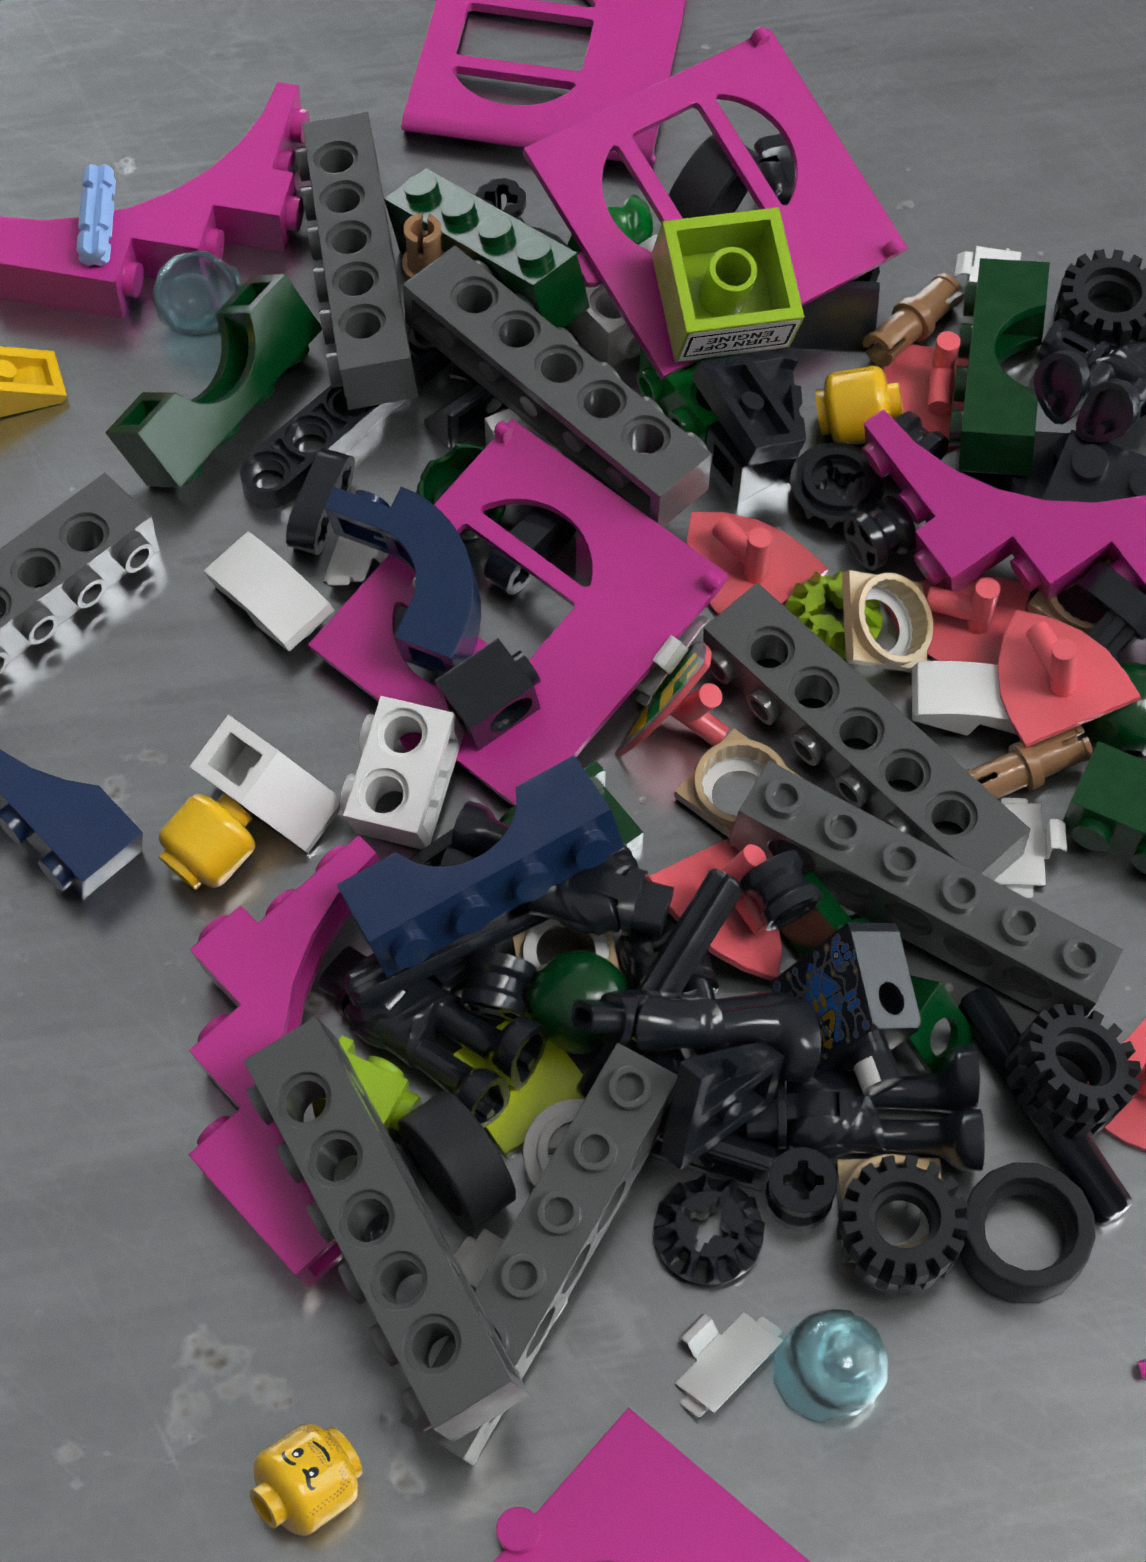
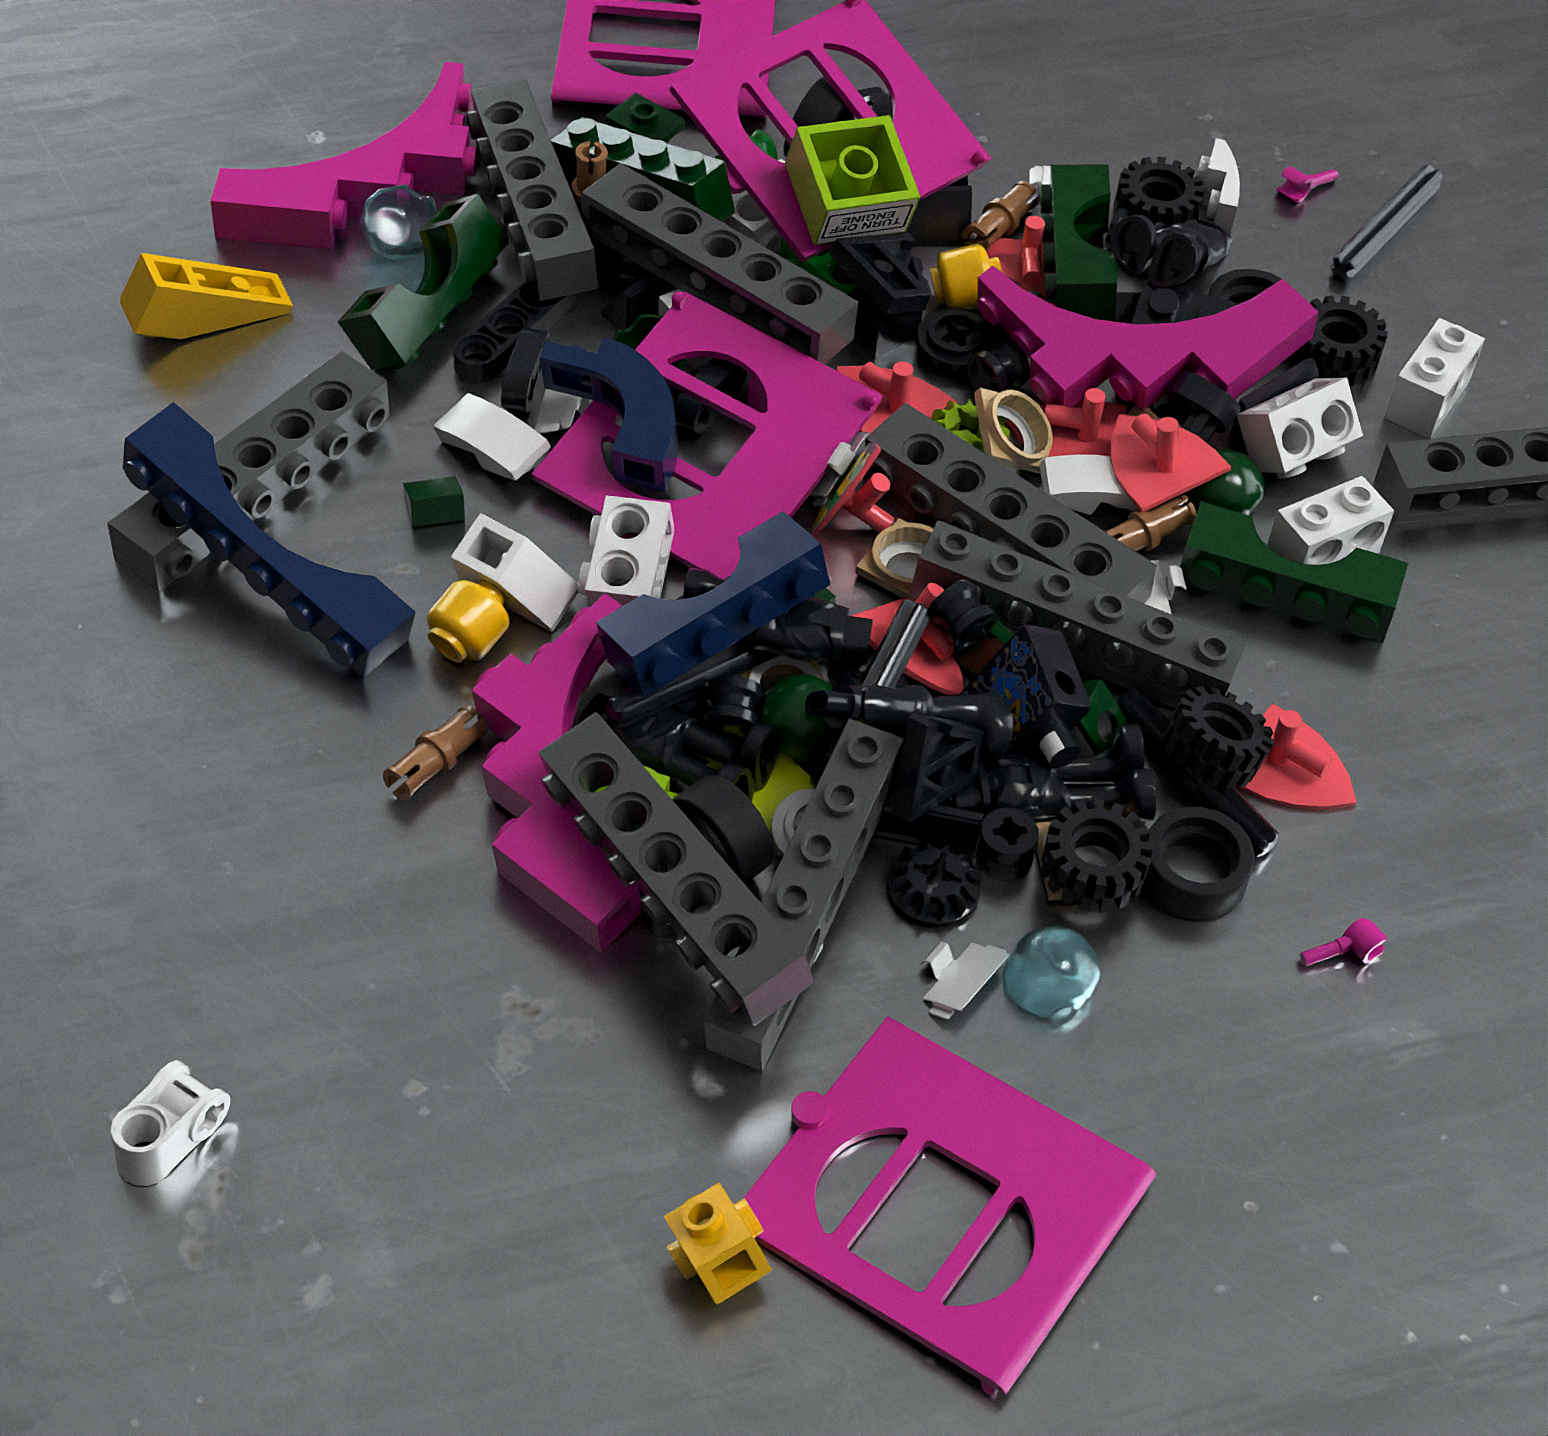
camera: 10 degrees left, 10 degrees down
light blue axle [76,164,116,267] -> none
yellow head [249,1423,362,1536] -> none
black brick [435,638,541,751] -> none
none -> medium nougat pin [383,705,488,800]
none -> dark green slope [403,476,465,527]
none -> dark green bracket [605,93,685,143]

